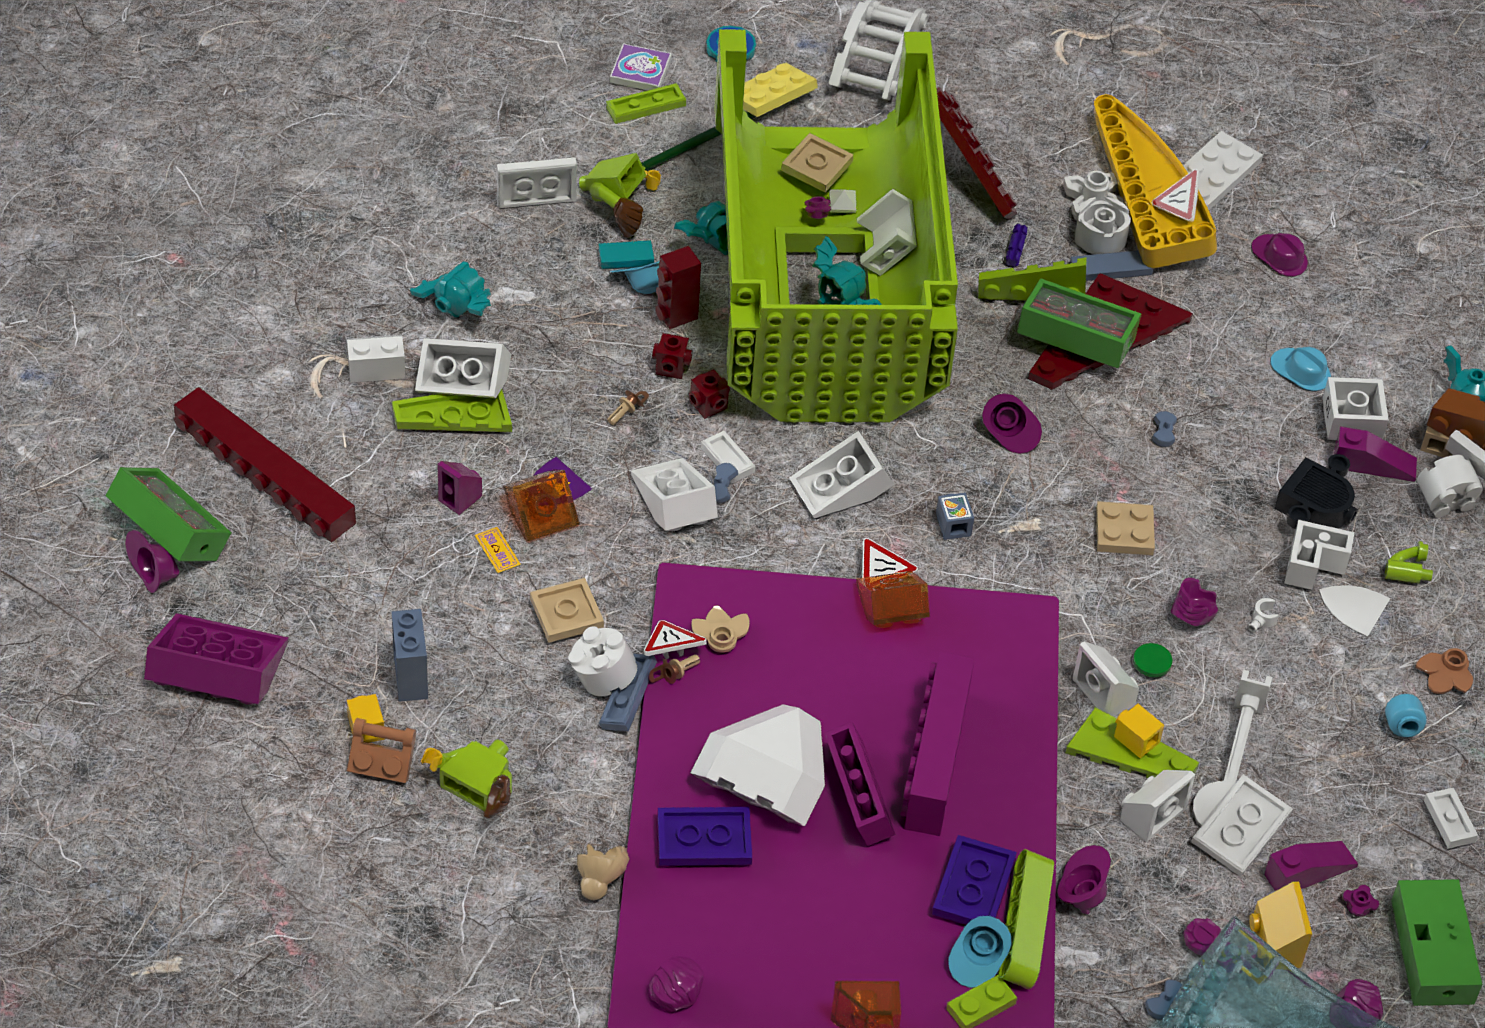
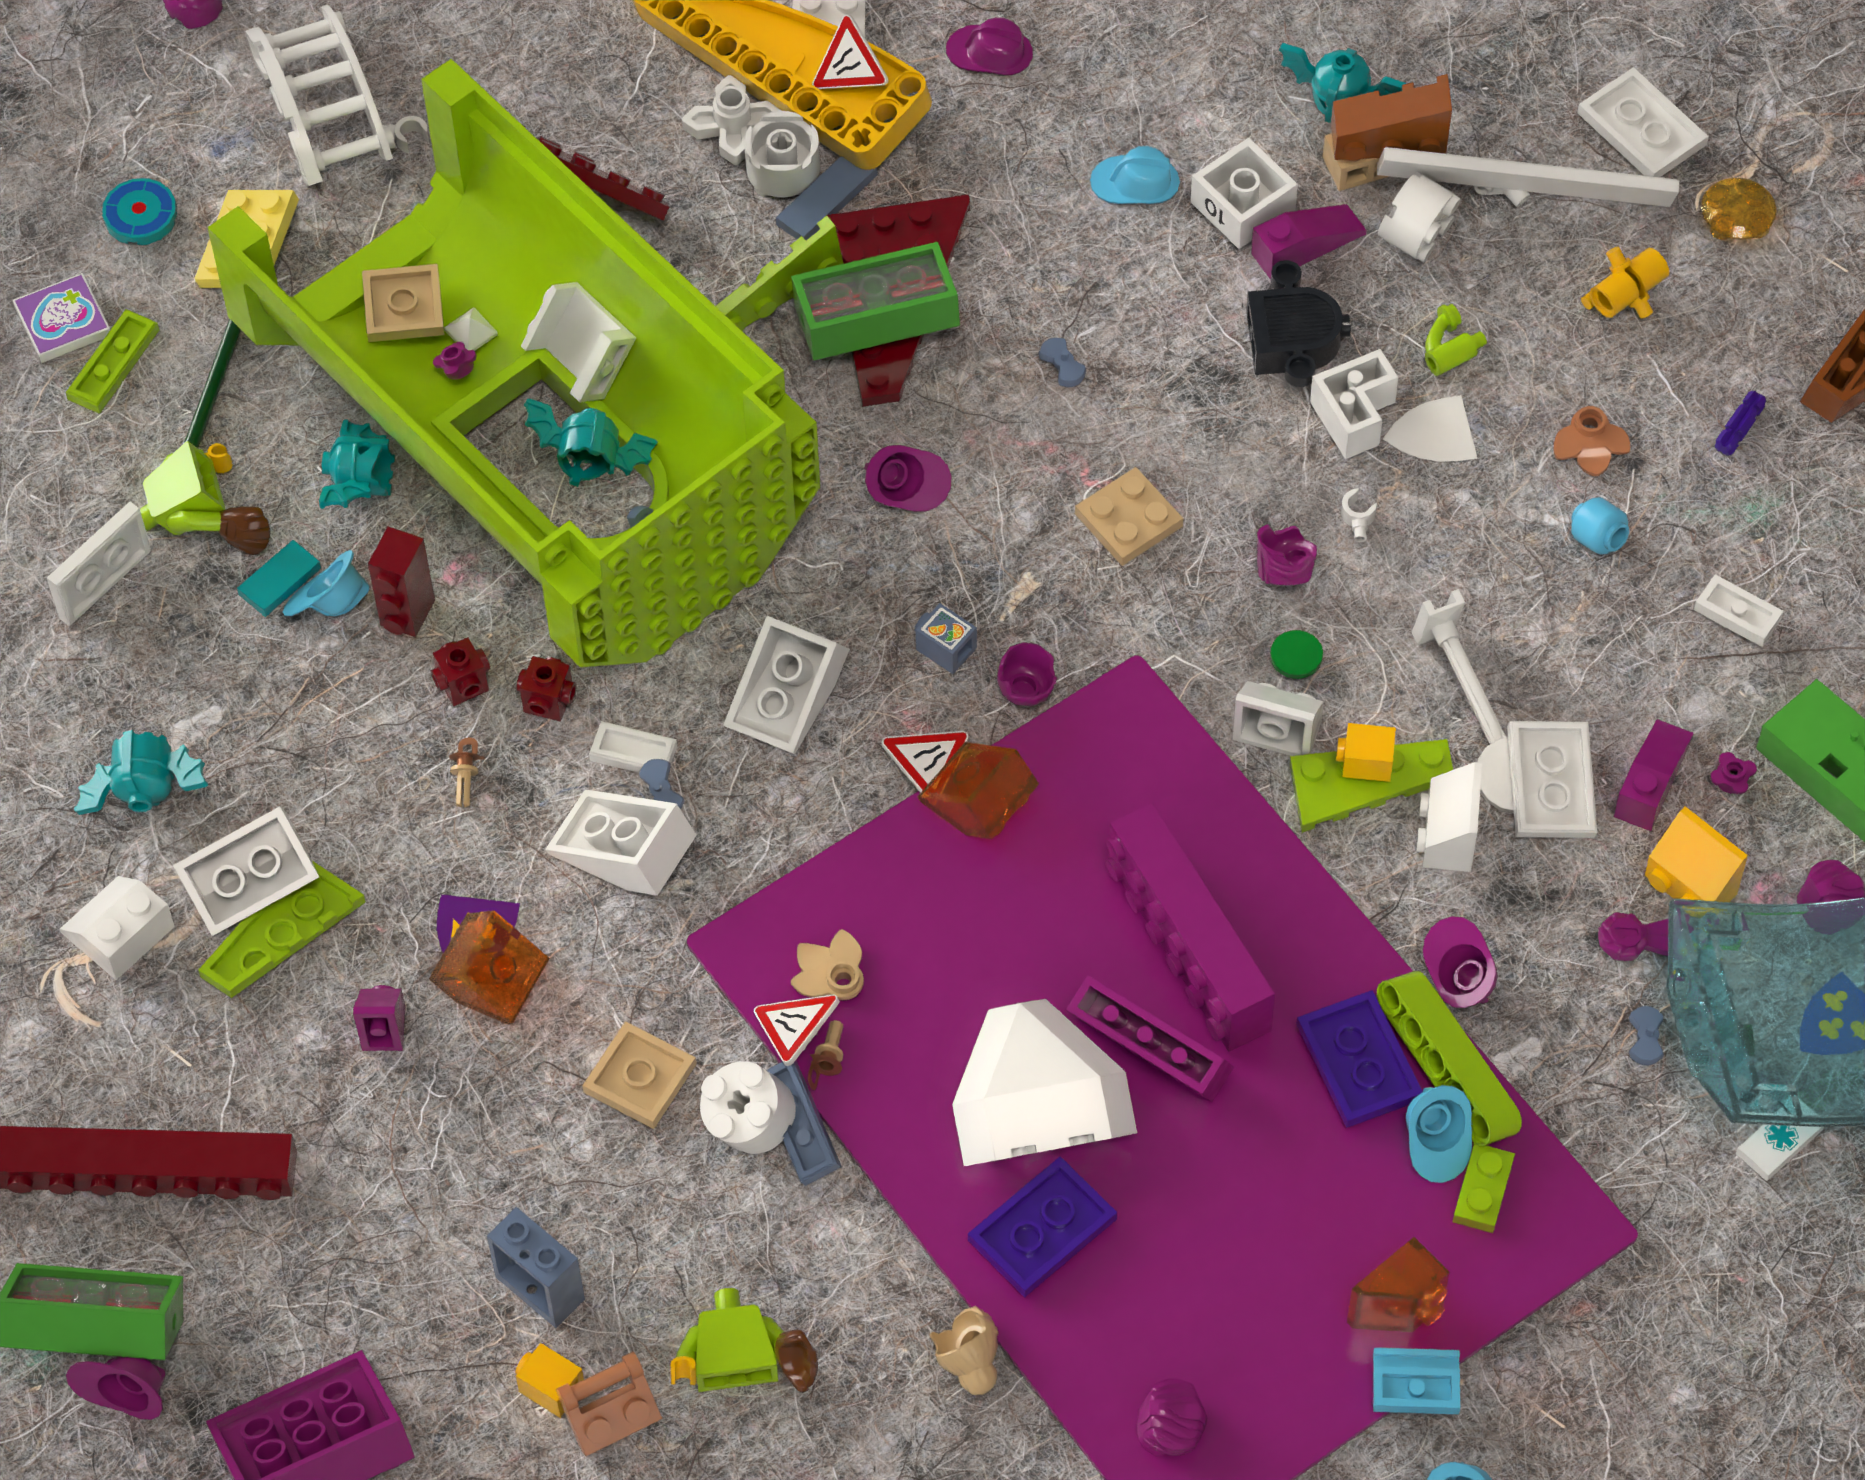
camera: 35 degrees left, 10 degrees up
yellow sticker [474,527,521,573] -> none
dark purple axle [1005,223,1028,267] -> none
none -> magenta hair [997,642,1057,706]

